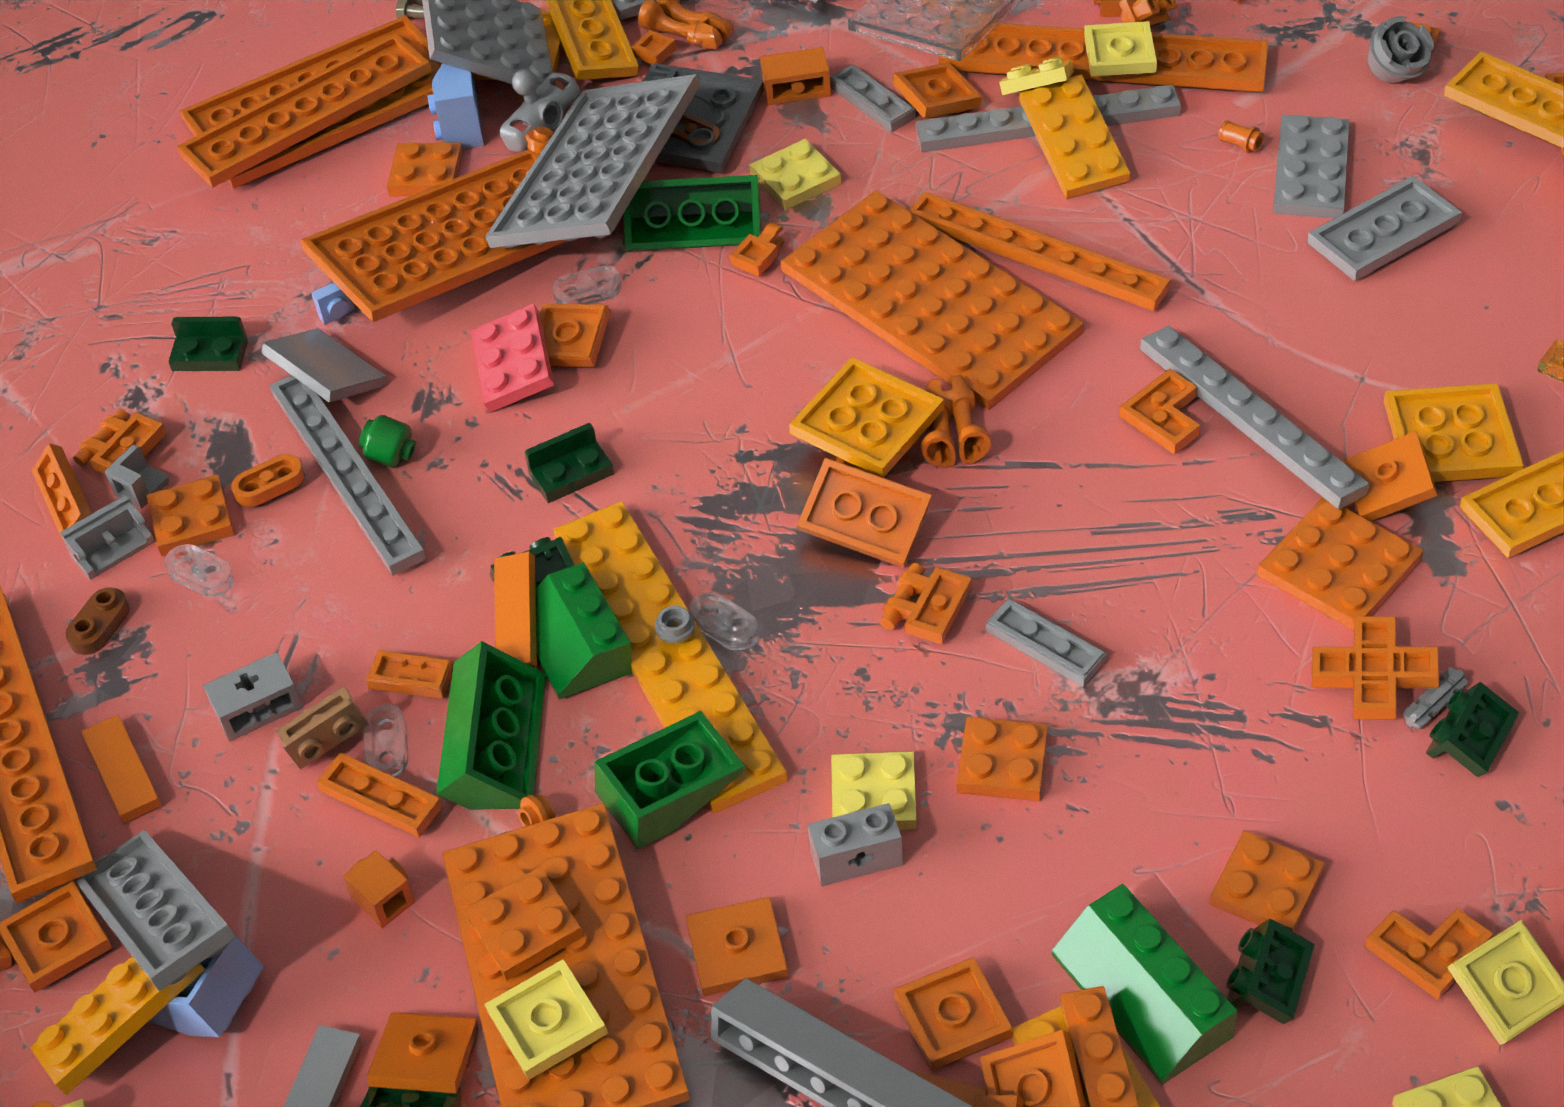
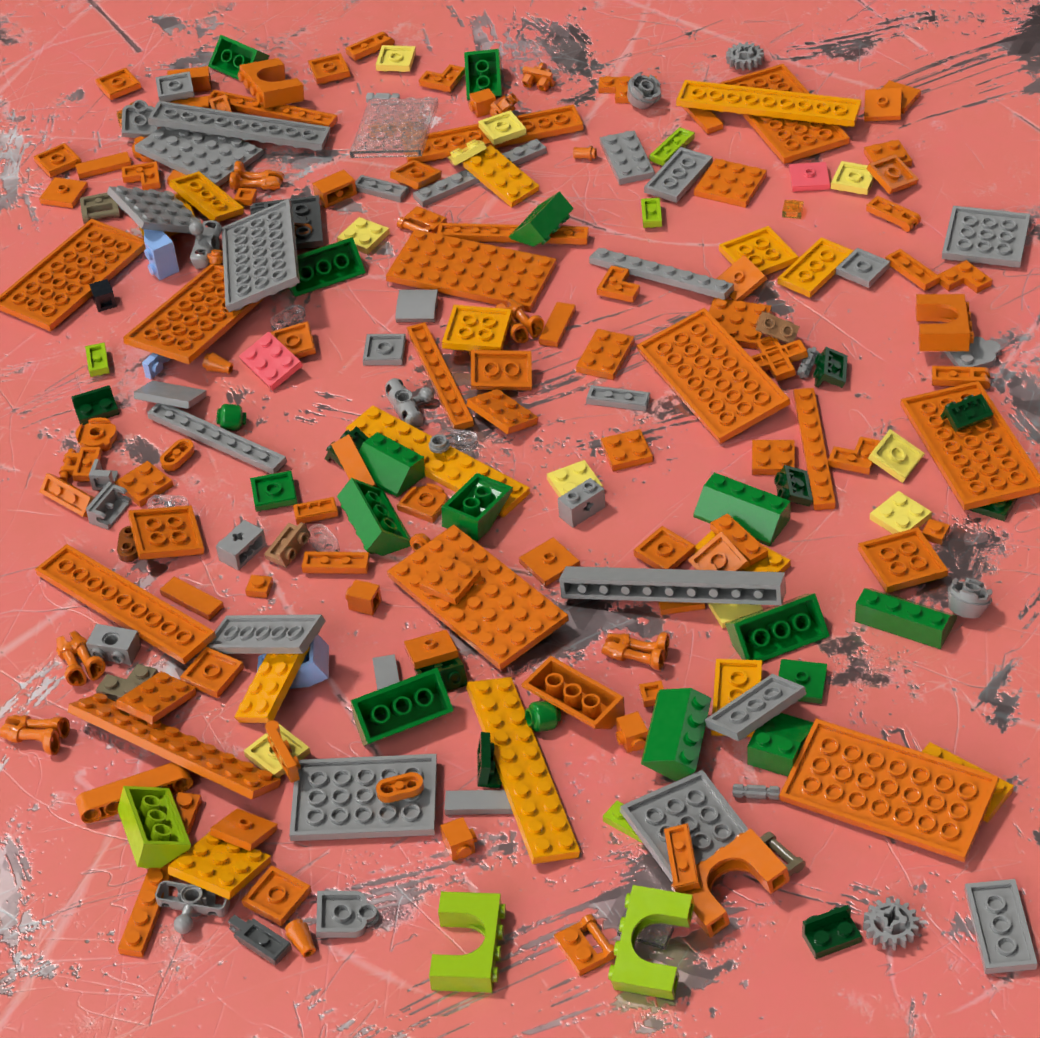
camera: 25 degrees left, 5 degrees down
orange plate [177,33,432,188] -> none
orange plate [387,142,463,196] -> none
light yellow plate [484,959,608,1080] -> none
dark green bracket [525,423,614,503] -> none
orange plate [730,222,785,277] -> none
orange plate [880,563,972,645] -> none
none -> orange plate [75,417,117,451]
none -> lime plate [85,342,110,377]
none -> black panel [89,279,117,312]
none -> orange plate [128,505,204,560]
none -> orange cone [202,352,234,374]
none -> orange plate [245,575,273,598]
none -> green plate [250,471,298,512]
none -> light grey tile [363,334,406,366]
none -> light grey piece [385,378,434,428]
none -> light grey slope [395,290,438,322]
none -> orange plate [397,206,447,233]
none -> orange tile [397,483,447,523]
none -> orange plate [407,322,474,432]
none -> orange plate [466,389,539,435]
none -> green slope [509,191,574,247]
none -> orange tile [538,302,576,347]
none -> orange plate [576,329,635,380]
none -> orange plate [598,76,633,103]
none -> orange plate [637,307,791,444]
none -> lime plate [641,198,662,228]
none -> lime plate [649,127,695,166]
none -> orange tile [682,107,723,134]
none -> orange plate [694,158,767,208]
none -> medium nougat bracket [755,311,800,344]
none -> orange plate [793,388,835,510]

